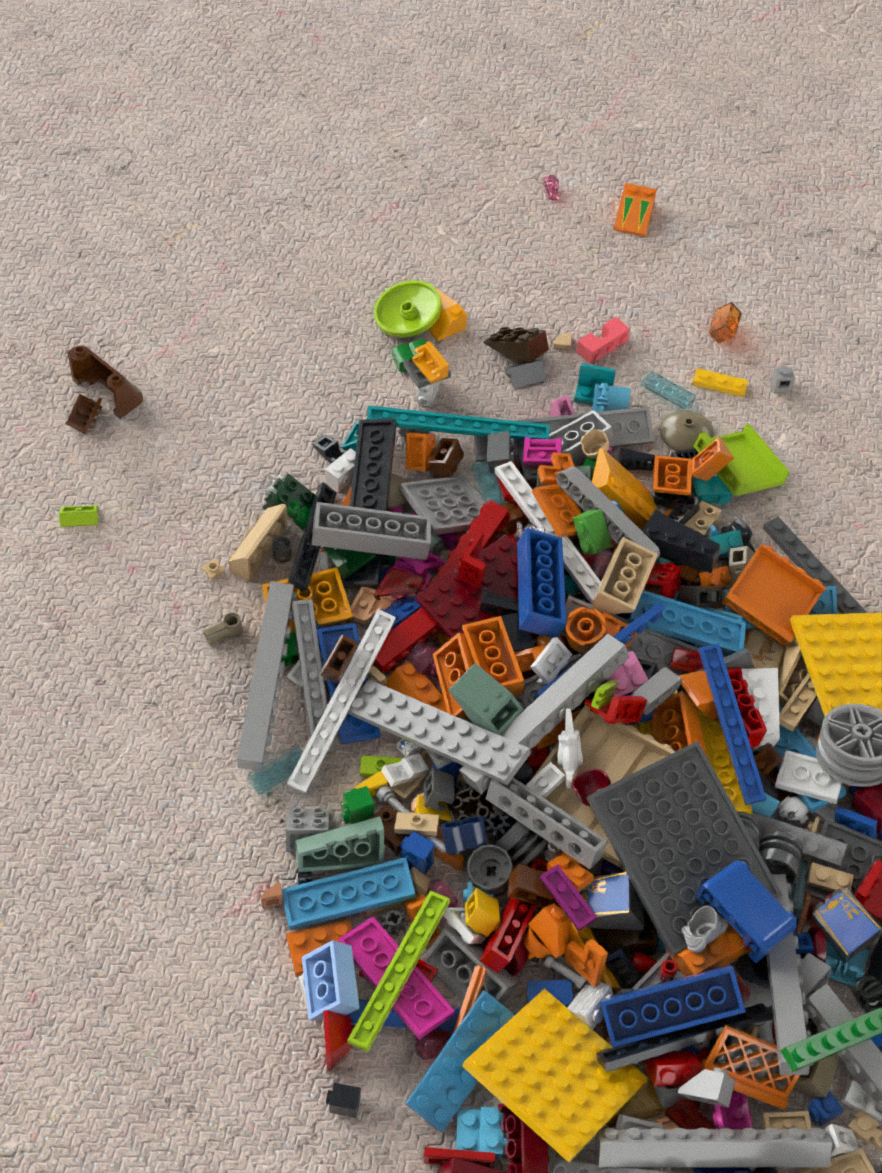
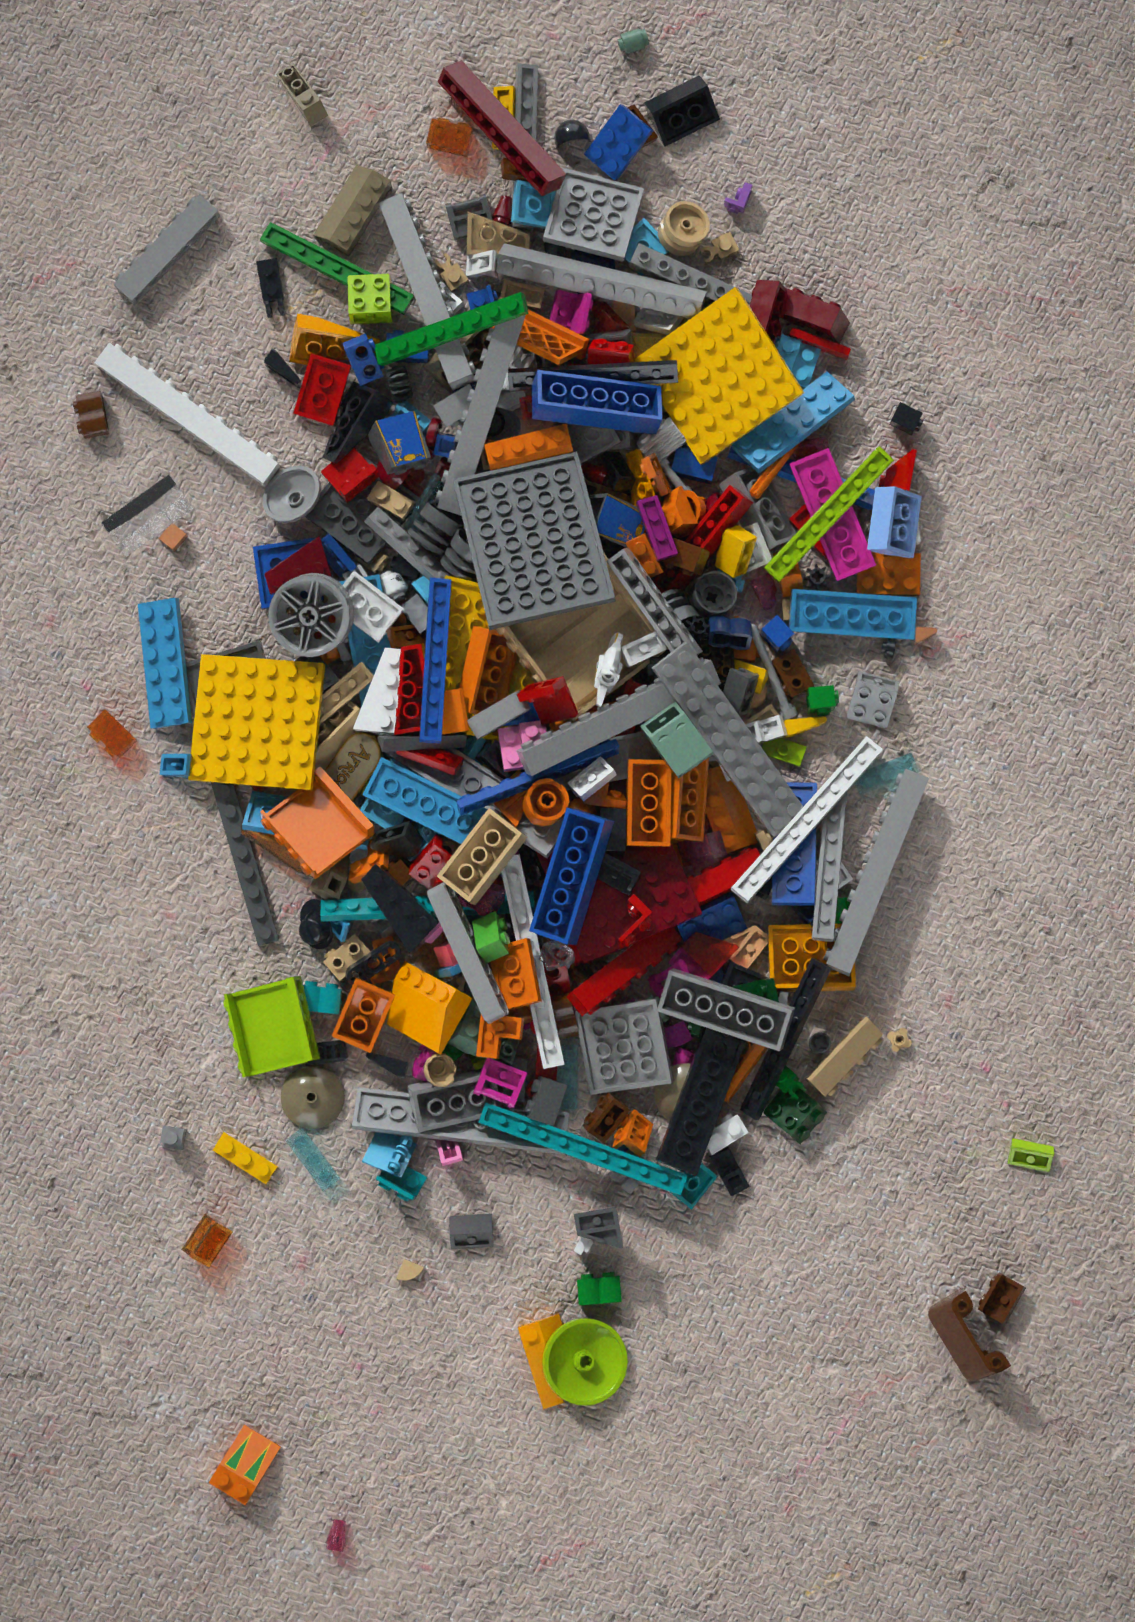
camera: 155 degrees left, 30 degrees up
dark tan piece [203,612,243,645] -> none
sand green wedge [296,816,384,872] -> none
reddish brown brick [320,635,359,684] -> none
tan plate [394,812,440,836] -> none
tan tile [409,867,430,895] -> none
light orange hinge [412,341,449,384] -> none
dark brown slope [484,327,549,363] -> none
dark red helmet [571,769,611,806] -> none
coral arch [576,317,630,364] -> none
lime tile [591,680,619,709] -> none
red pin [660,960,678,983] -> none
slope [678,1068,735,1107] -> none
light grey hair [681,906,728,953] -> none
orange slope [692,436,735,481] -> none
blue windscreen [695,860,797,964] -> none
reddish brown piece [796,891,811,934] -> none

